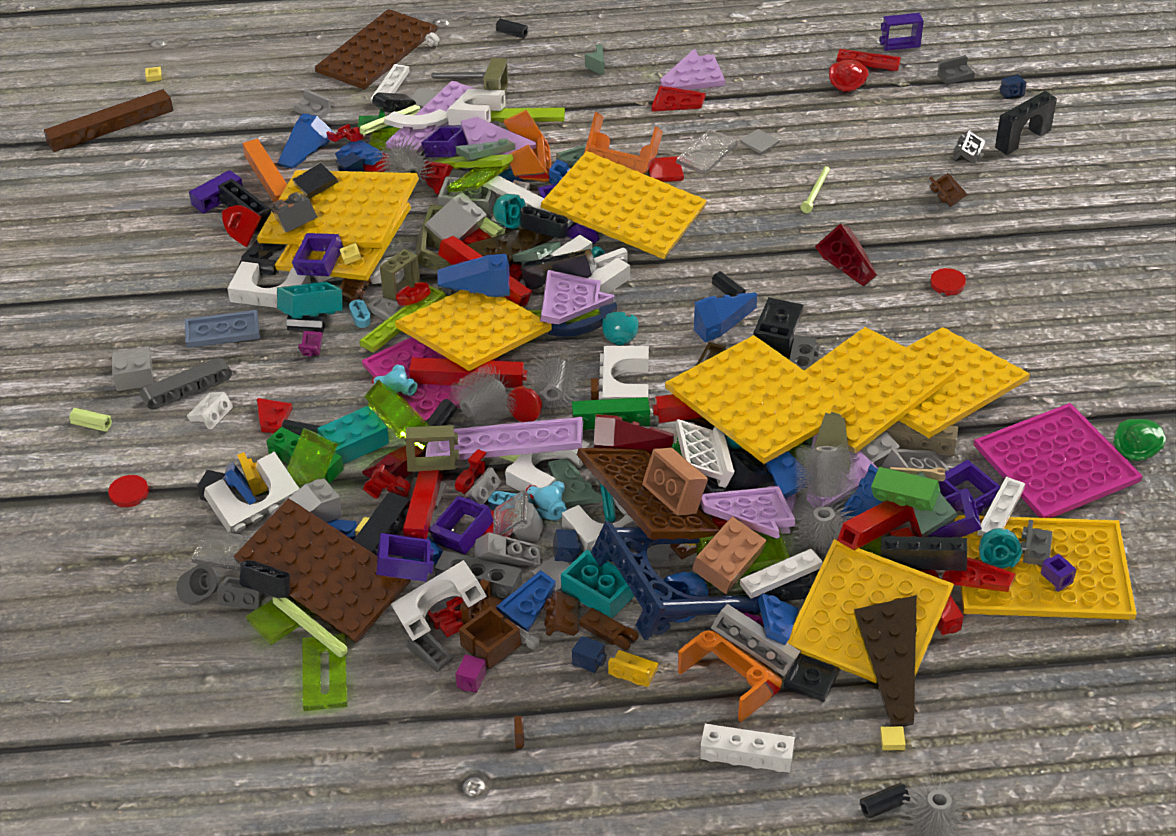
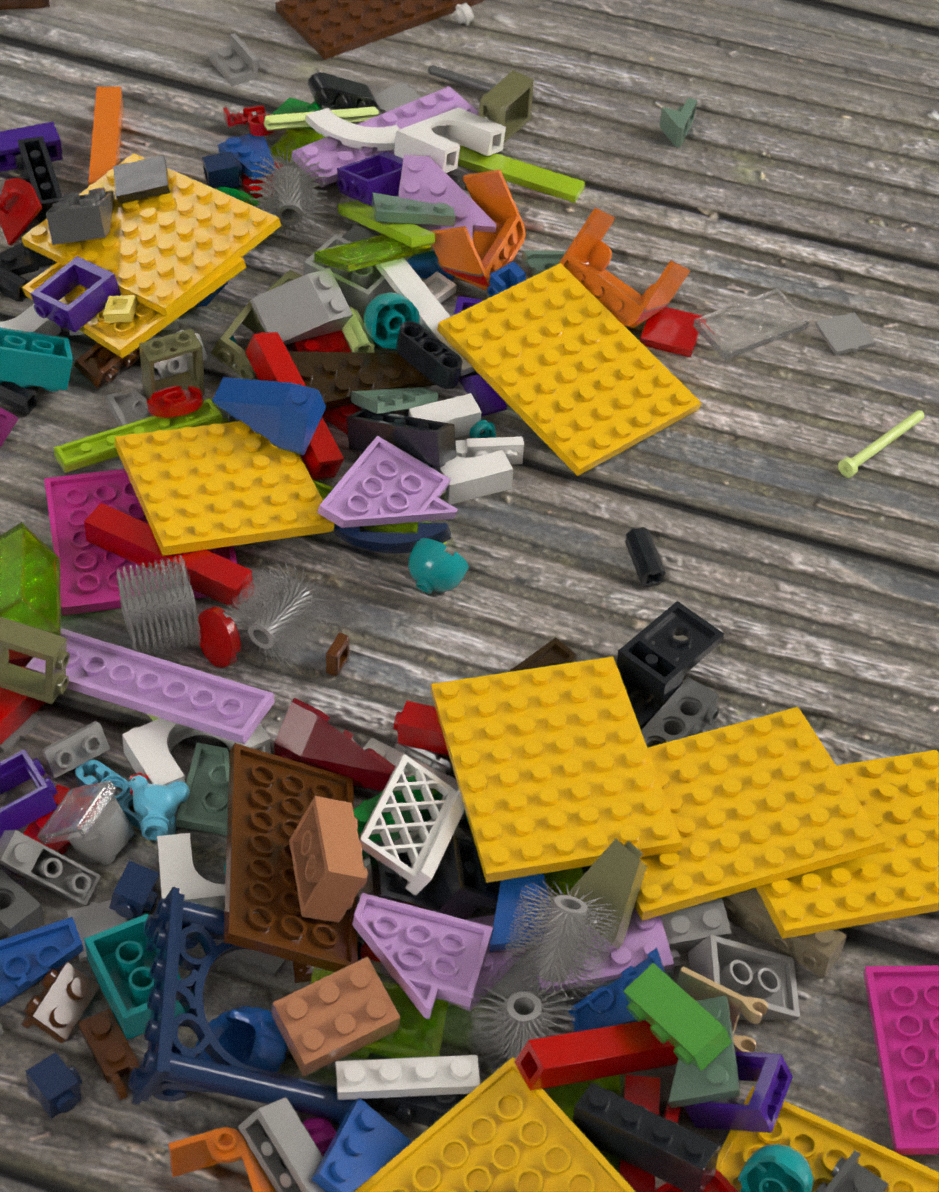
camera: 20 degrees right, 5 degrees up
blue wedge [277,113,334,169] -> none
medium azure beam [349,300,371,328] -> none
white plate [371,64,410,103] -> none
medium azure animal [371,365,418,396] -> none
red wing [420,161,453,195] -> none
black axle [423,399,458,427] -> none
red piece [455,449,486,494] -> none
black axle [496,18,528,39] -> none
green brick [572,397,650,431] -> none
white arch [599,346,649,400] -> none
yellow bracket [608,650,658,687] -> none
red wing [651,86,706,112] -> none
lavender wing [660,49,725,90] -> none
blue wedge [694,292,757,343] -> none
dark red wedge [815,223,877,286] -> none
dark purple window [938,460,1001,514] -> none
white plate [977,477,1025,537] -> none

